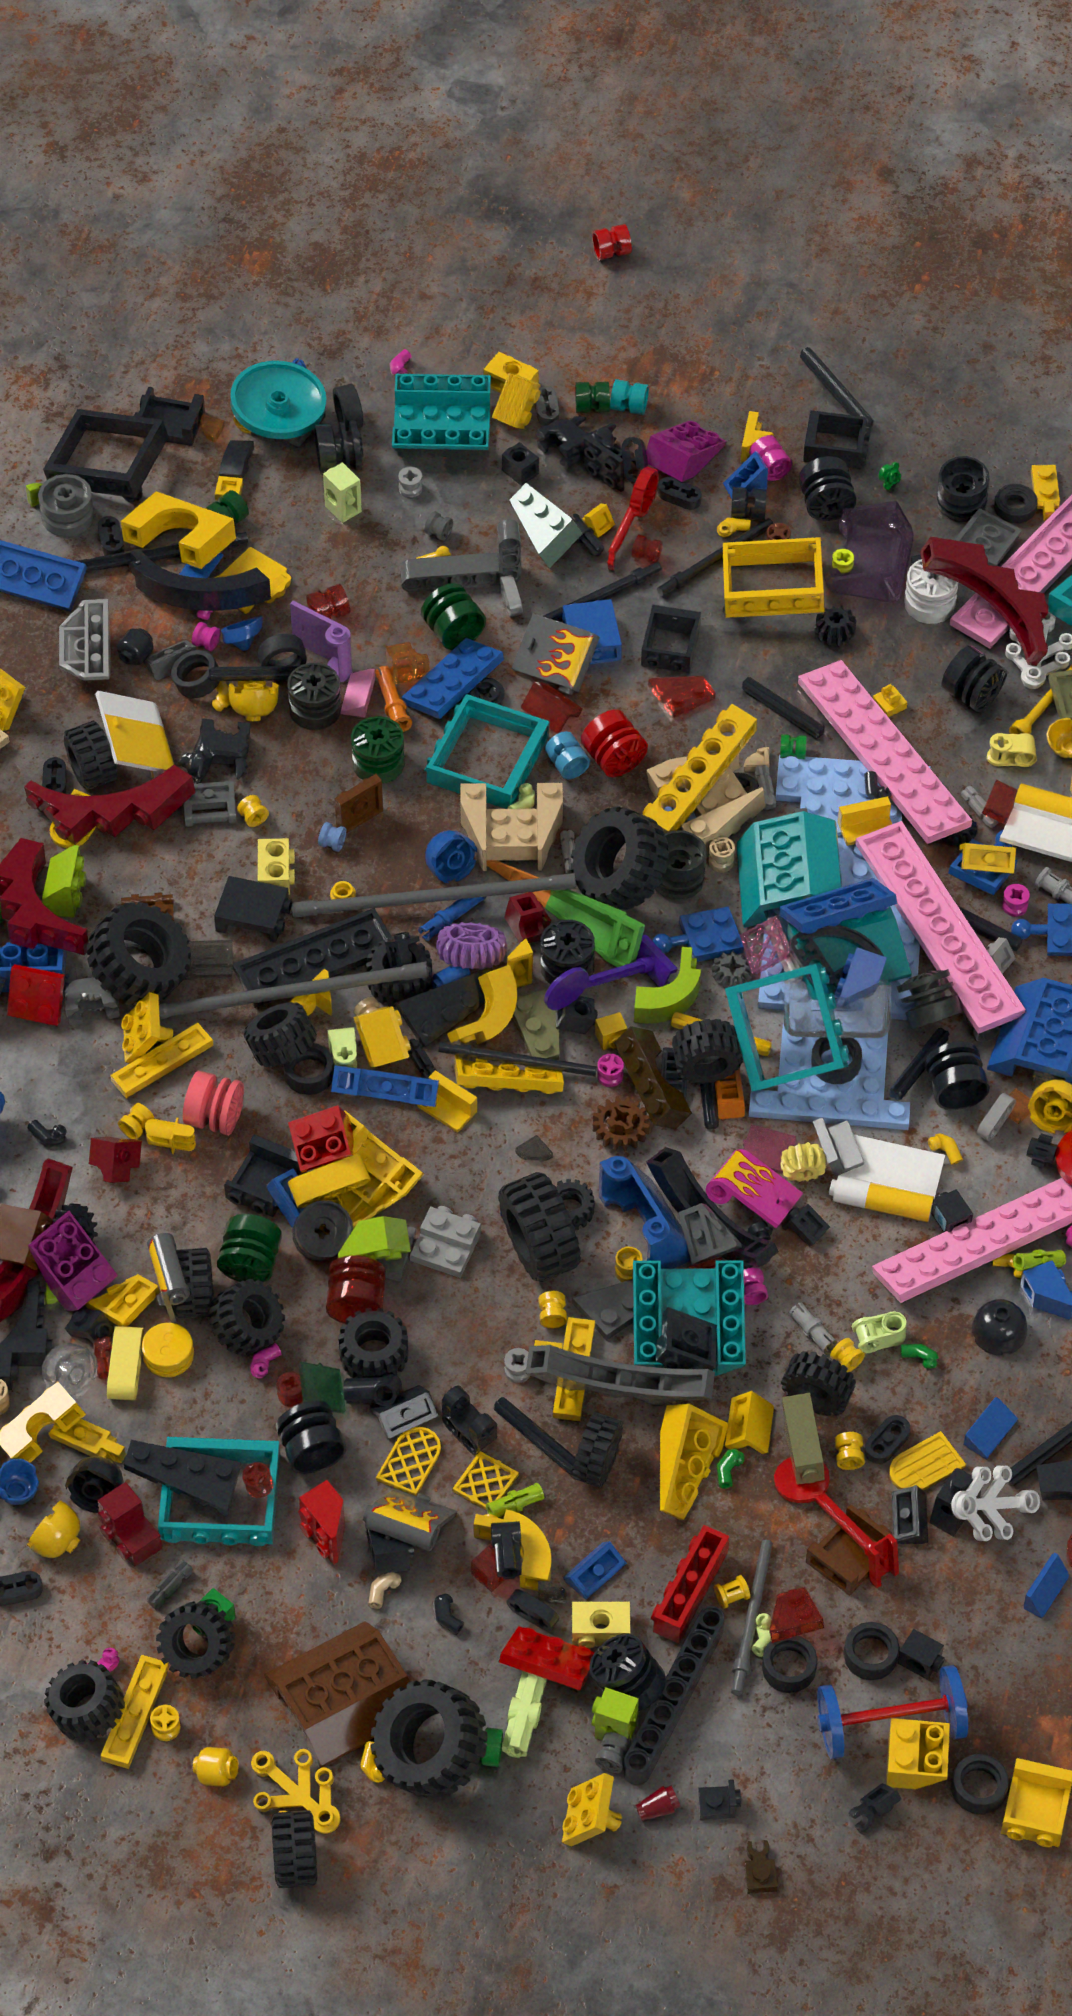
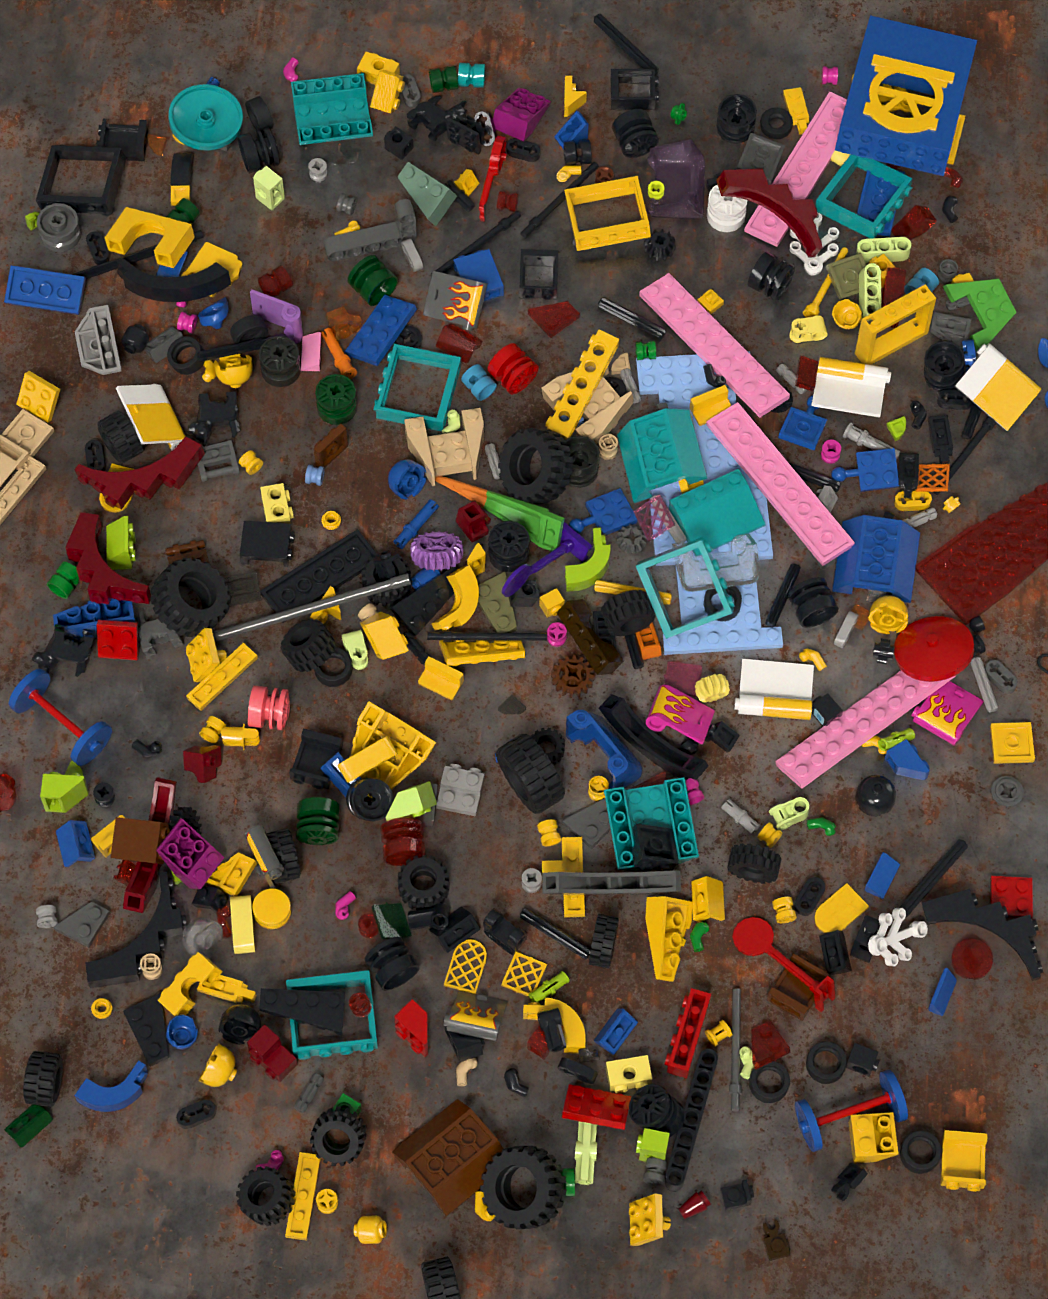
camera: 10 degrees left, 10 degrees up
black tyre [209,1279,285,1355] -> none
yellow plant [251,1749,340,1834] -> none
red slope [288,1105,354,1173] -> none
dark grey piece [292,873,576,918] -> none
blue slope [331,1065,439,1107] -> none
dark grey wing [678,1203,742,1265] -> none
dark pink wheel [749,435,792,481] -> none
blue plate [780,878,897,934] -> none
olive slope [782,1393,825,1485] -> none
black beam [788,925,884,1000] -> none
panel [813,1117,864,1177] -> none
blue slope [834,947,887,1008] -> none
pearl dark grey wheel [897,969,963,1029] -> none
yellow panel [959,843,1016,874] -> none

